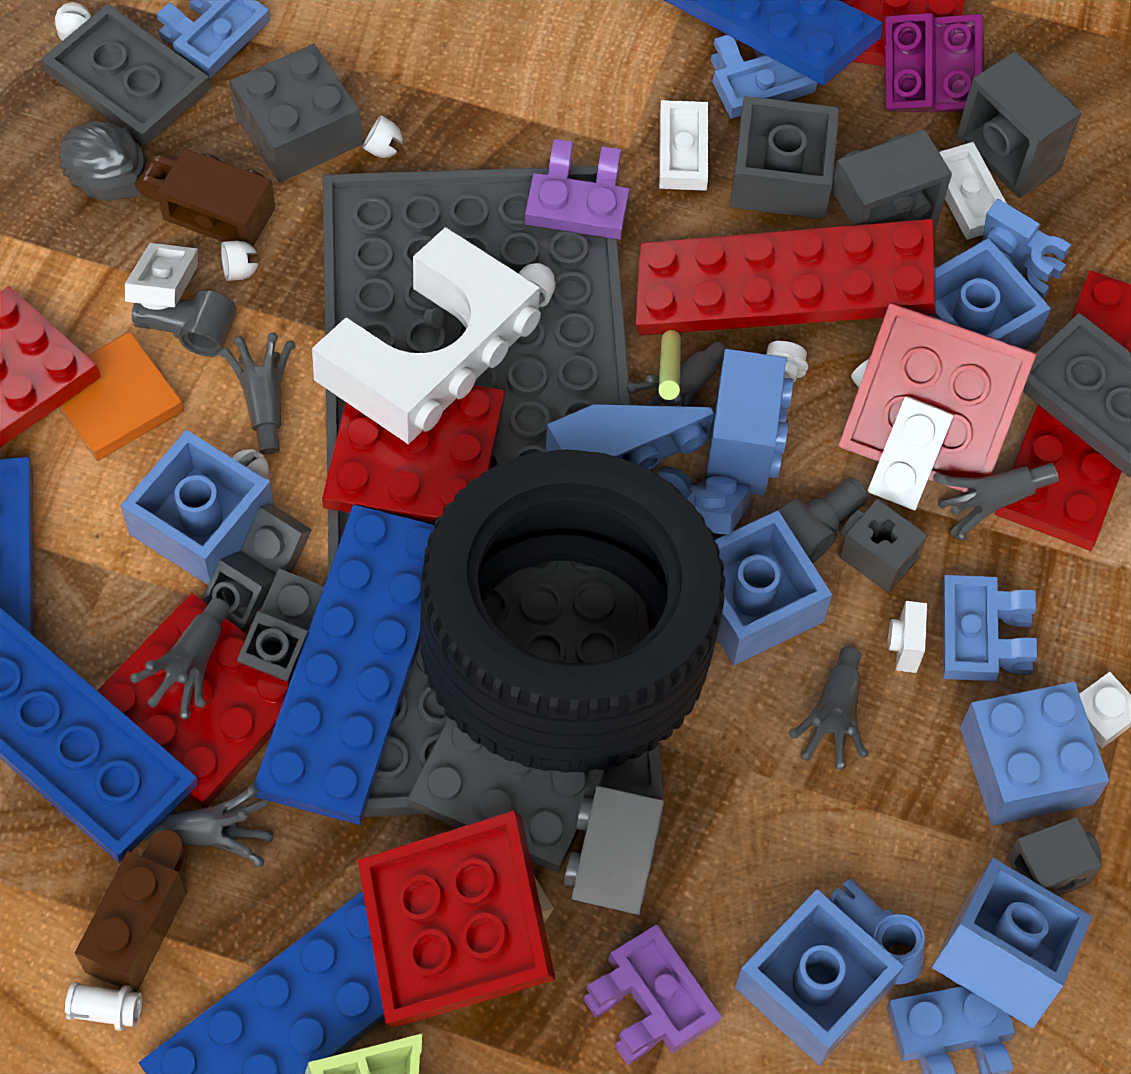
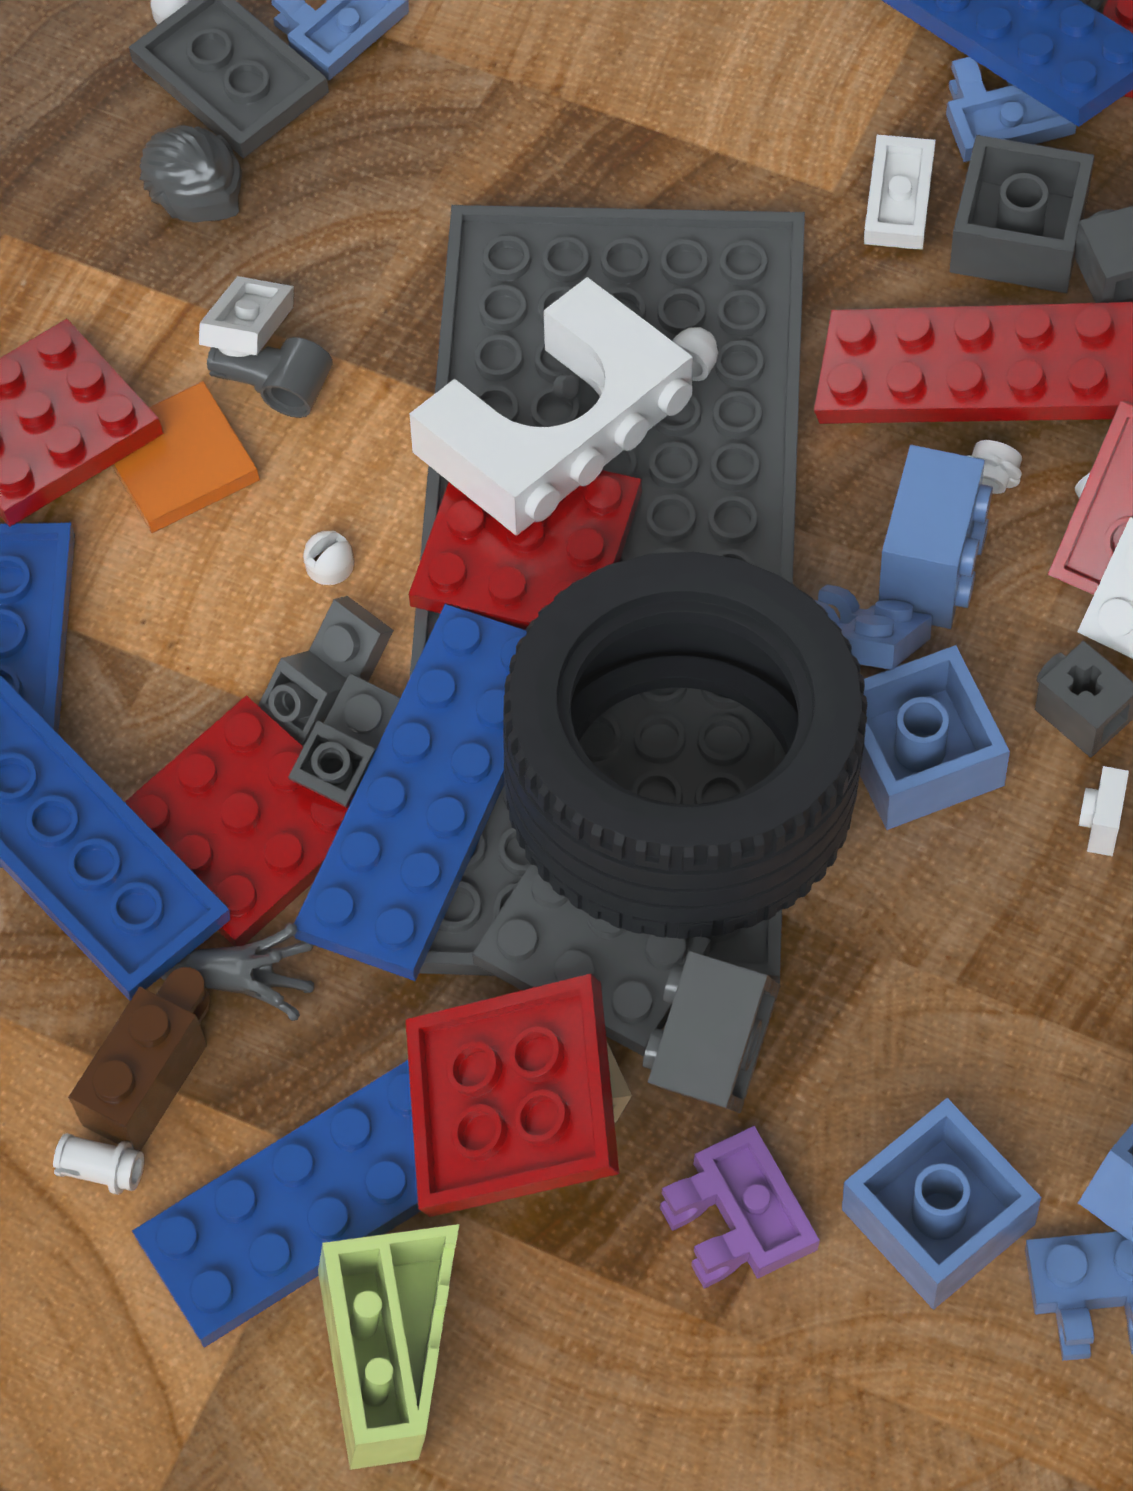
camera: 15 degrees right, 0 degrees up
medium blue brick [121,430,274,585] -> none
dark grey piece [130,598,230,720] -> none
reddish brown brick [135,148,275,246] -> none
dark grey piece [220,332,296,454] -> none
white hinge [221,241,258,281] -> none
dark grey brick [229,43,363,183] -> none
white hinge [362,115,403,158] -> none
medium lavender plate [525,139,629,240] -> none
medium blue slope [546,404,714,471] -> none
dark grey piece [626,342,726,407] -> none
yellowish green bar [659,330,681,400] -> none
dark grey pin [779,477,868,563] -> none
dark grey piece [789,647,869,770] -> none
medium blue pin [829,879,925,985] -> none

